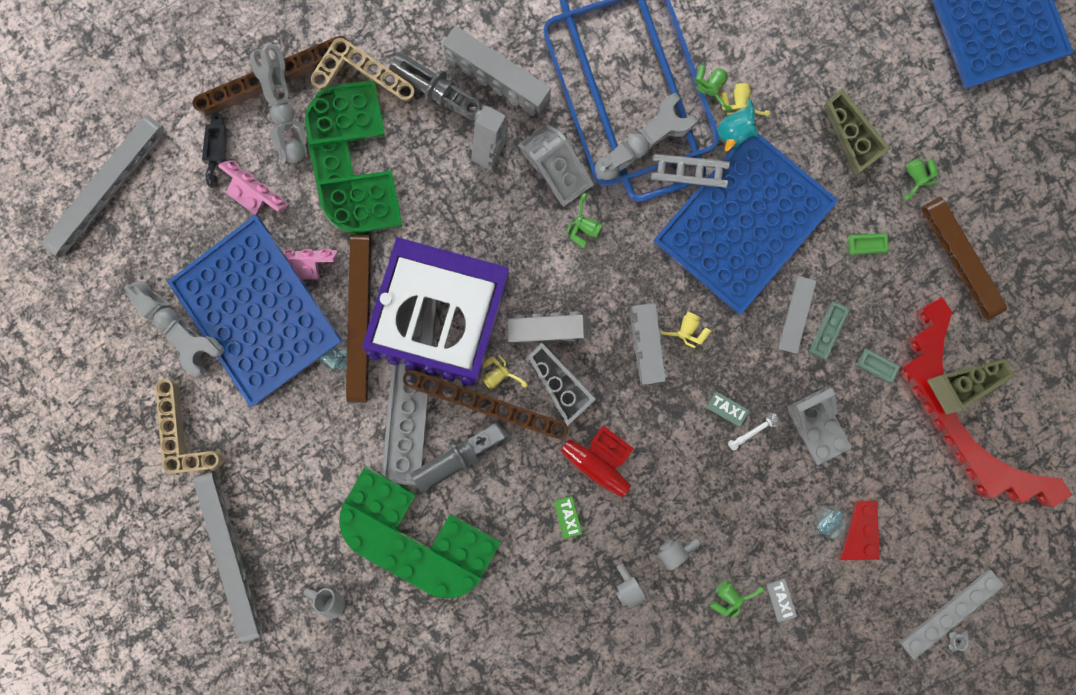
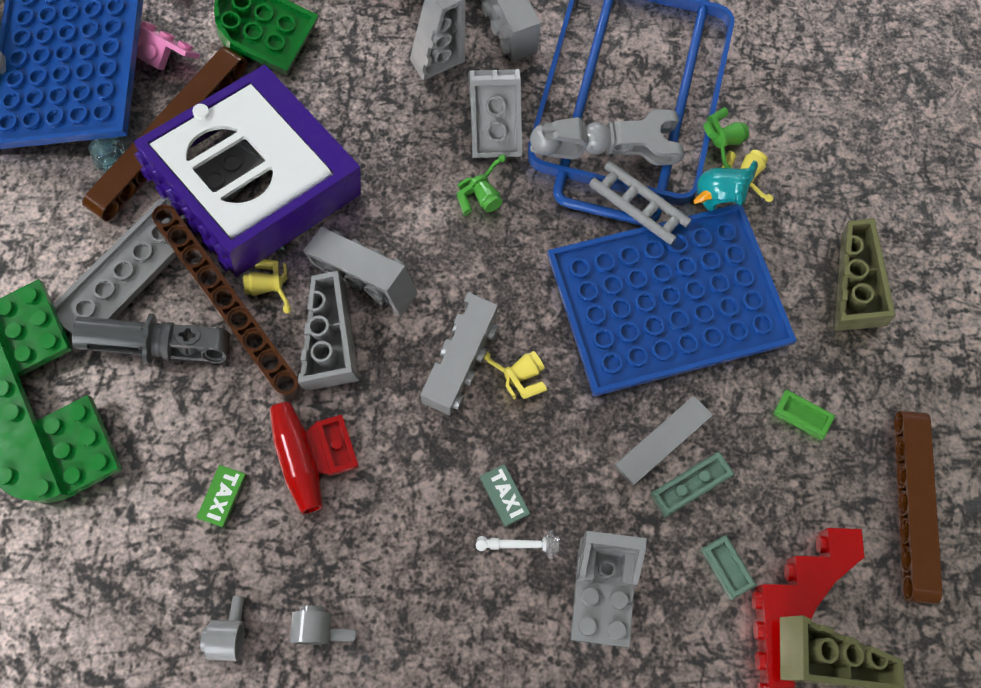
camera: 25 degrees right, 15 degrees down
bright green piece [904,157,939,200] -> none

